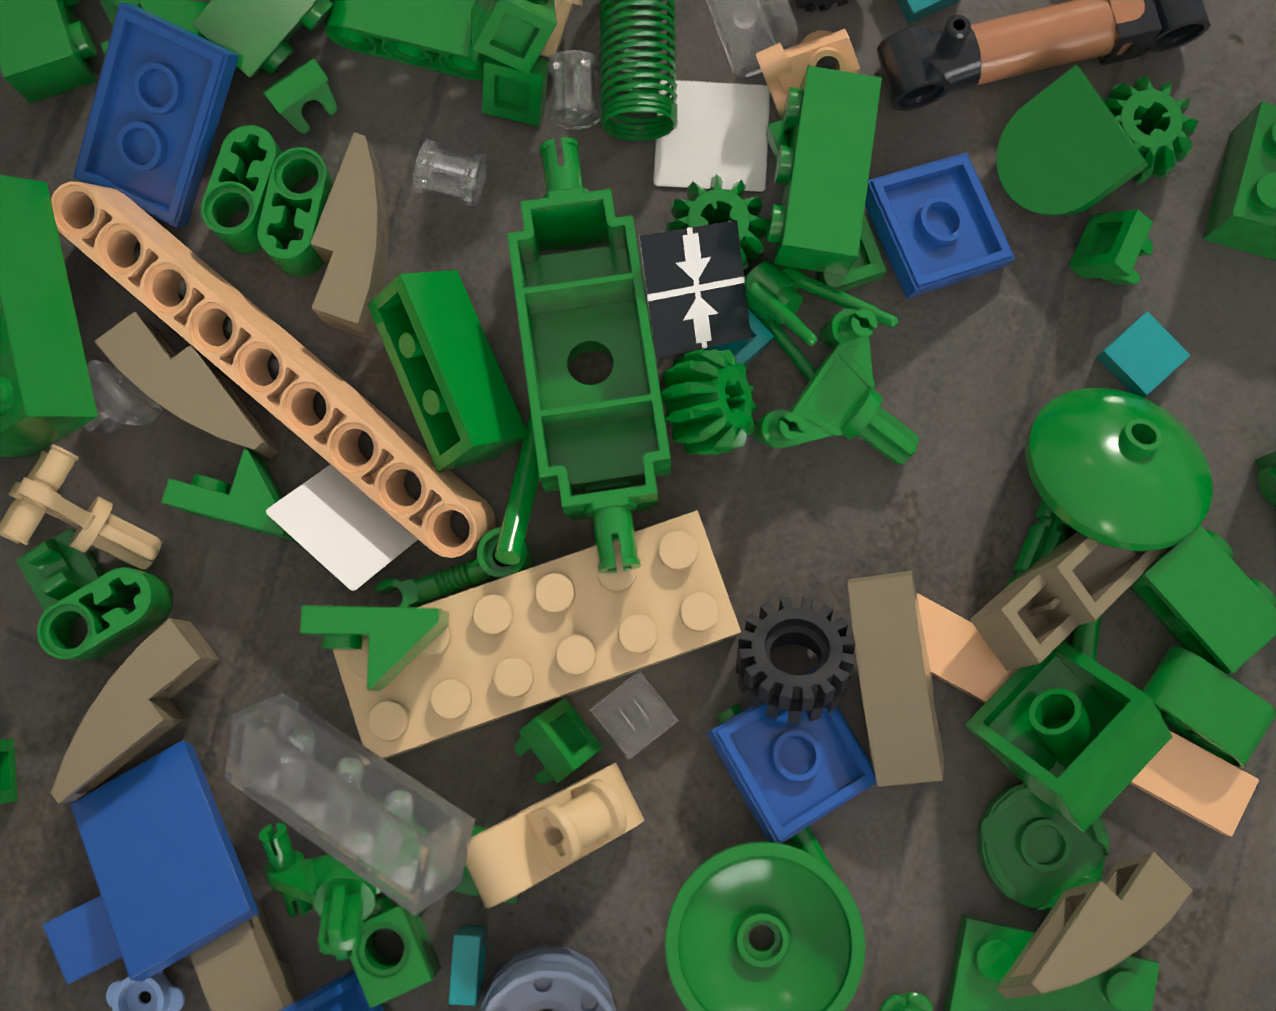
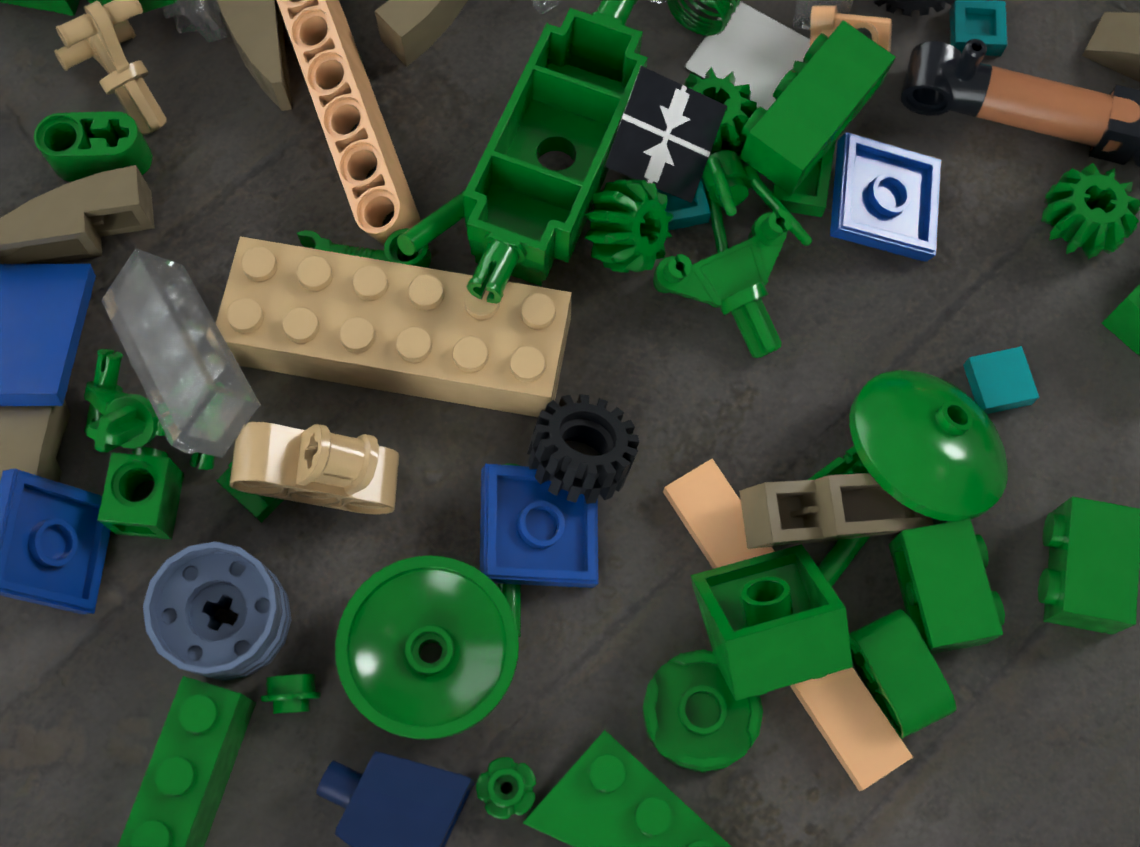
camera: 25 degrees right, 10 degrees down
green tile [16,528,105,612] -> none
green slope [161,448,298,543] -> none
white sticker [266,464,418,591] -> none
green slope [300,606,449,691] -> none
green brick [367,270,529,472] -> none
teal tile [449,925,488,1006] -> none
green tile [514,698,603,784] -> none
clear tile [590,671,679,760] -> none
dark tan slope [847,571,944,787] -> none
green tile [996,65,1149,216] -> none
dark tan slope [997,852,1193,999] -> none
green tile [1068,209,1153,285] -> none

